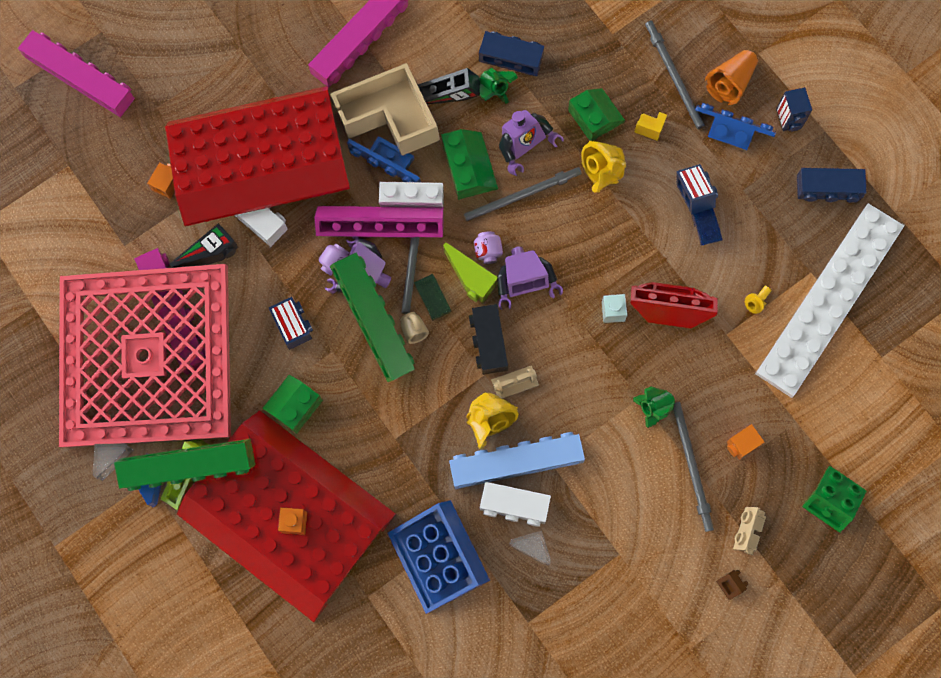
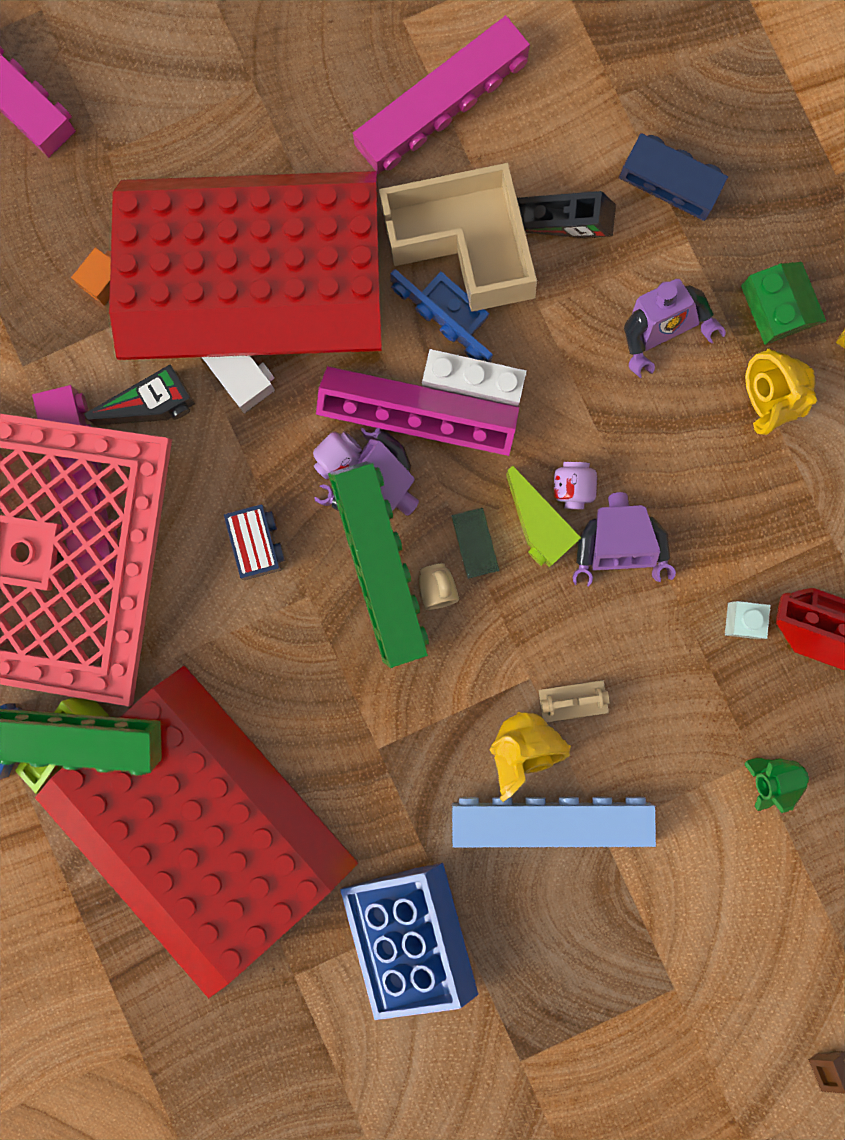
camera: 10 degrees right, 10 degrees up
green slope [262,375,323,434] -> none
orange brick [278,508,307,535] -> none
dark grey piece [401,237,420,314] -> none
green slope [441,129,498,200] -> none
dark grey bar [464,167,582,221] -> none
black brick [469,304,508,375] -> none
green brick [480,68,518,104] -> none
white brick [480,482,551,527] -> none
clear slope [509,530,551,566] -> none
dark grey bar [673,402,714,532] -> none

